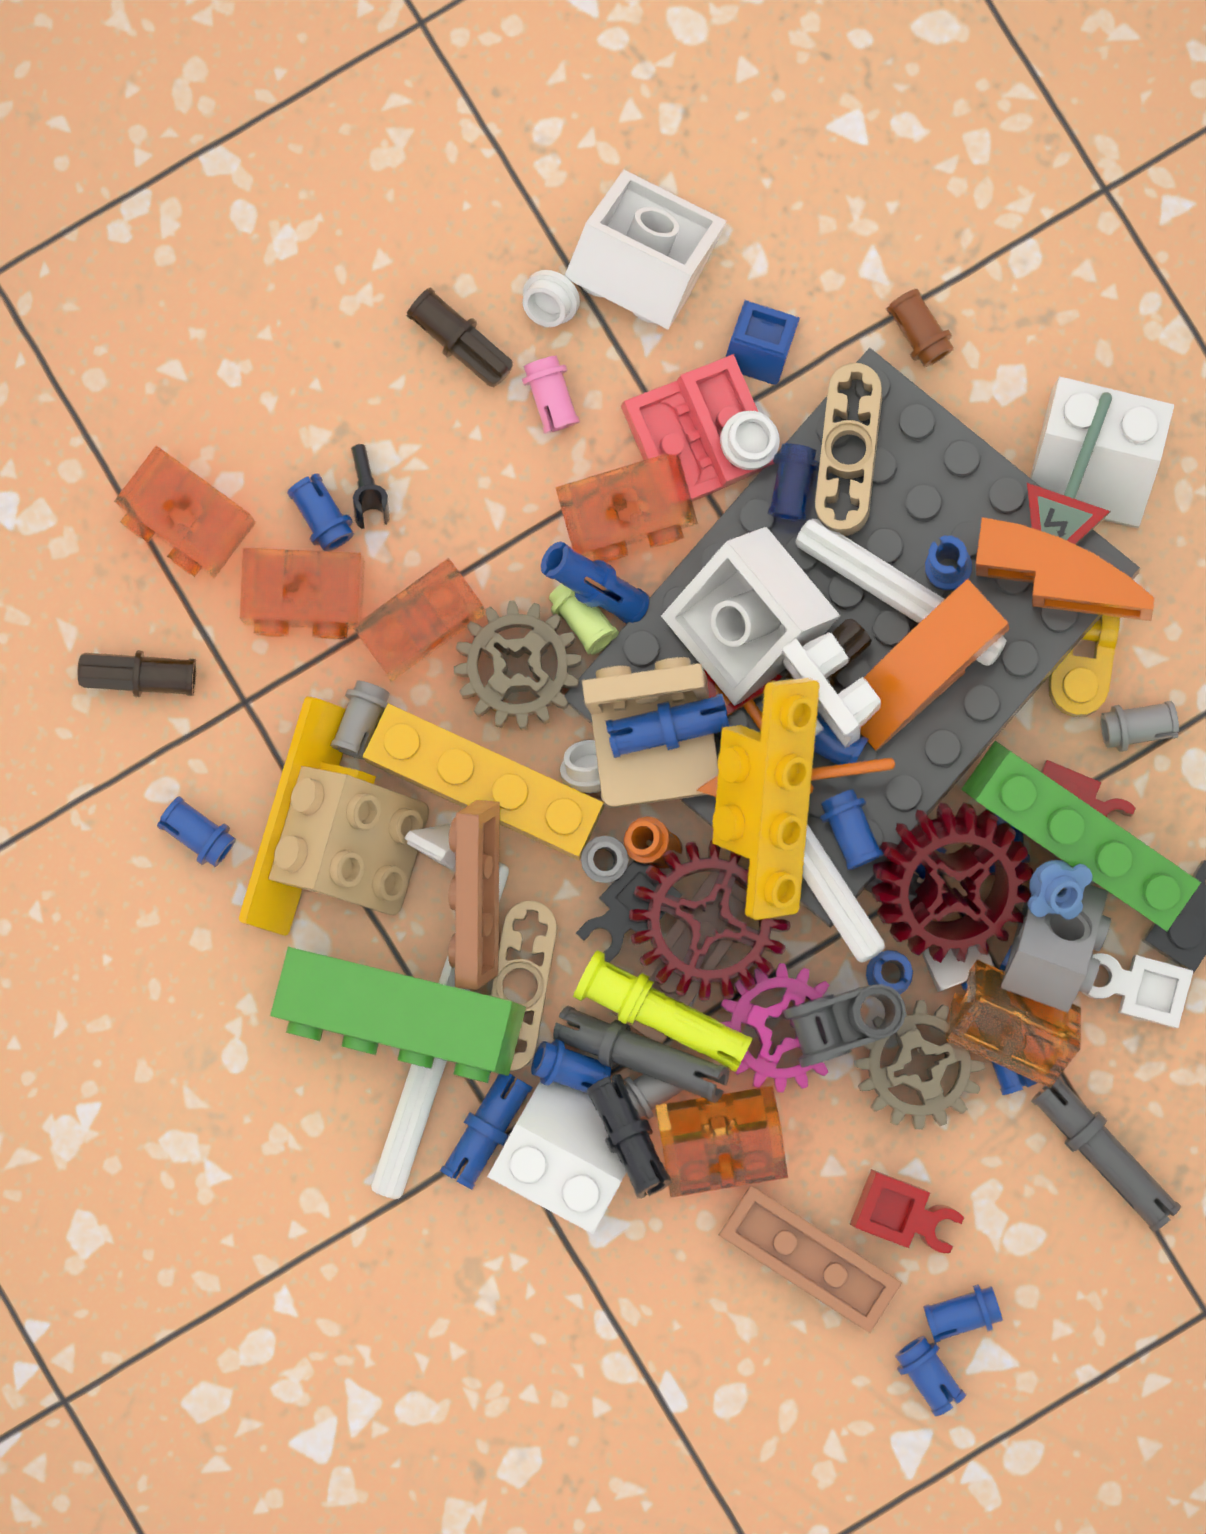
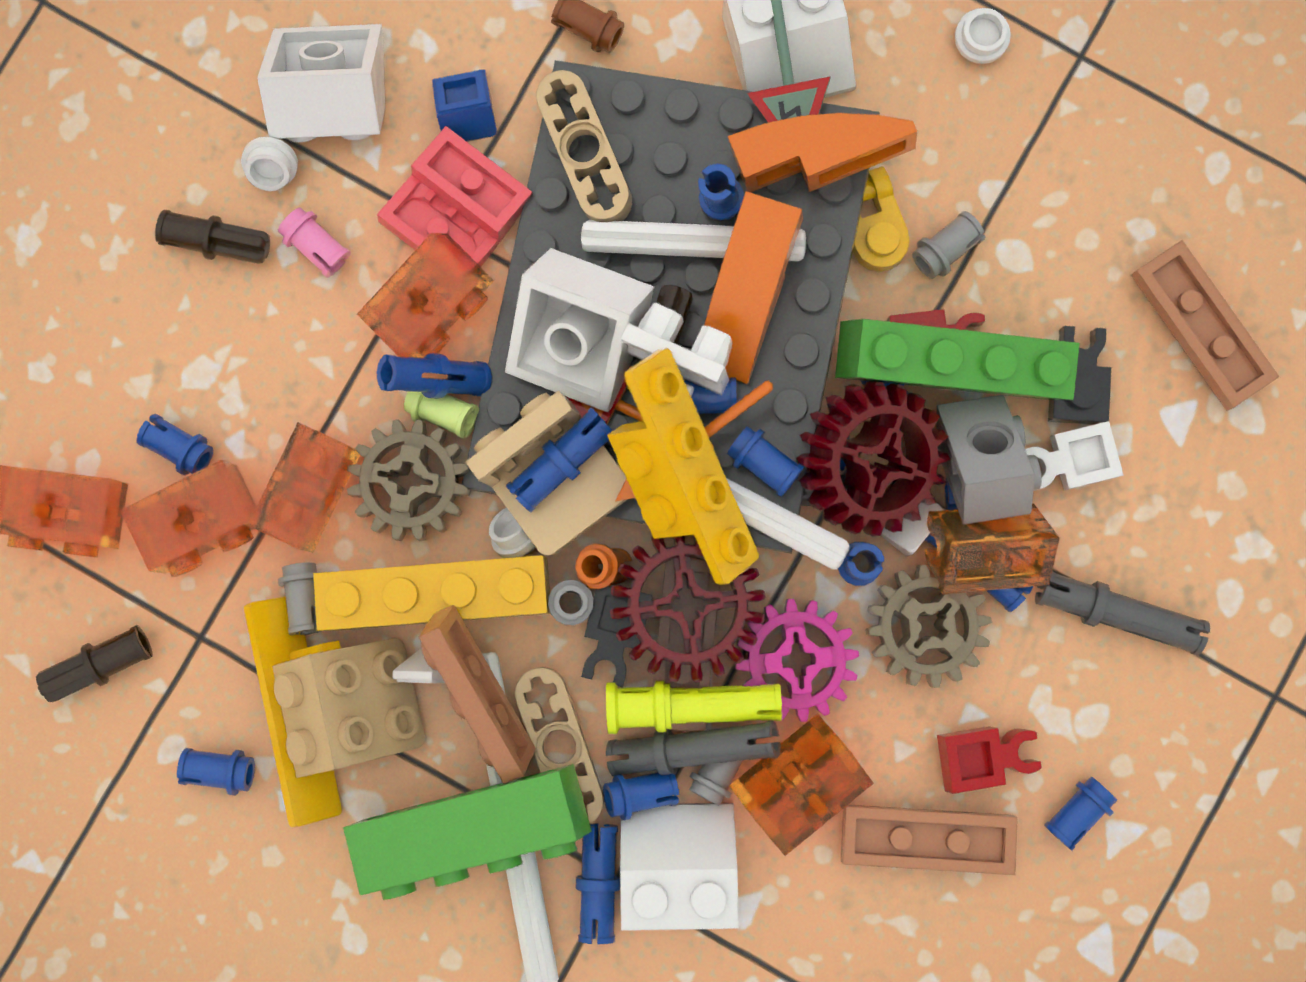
camera: 30 degrees left, 0 degrees up
black hand [351,444,390,529] -> none
black pin [587,1074,672,1198] -> none
white plate [720,411,780,470] -> none
clear blue pin [767,443,820,521] -> none
dark grey piece [782,984,906,1068] -> none
blue pin [895,1336,966,1417] -> none
medium blue plate [1028,860,1092,920] -> none

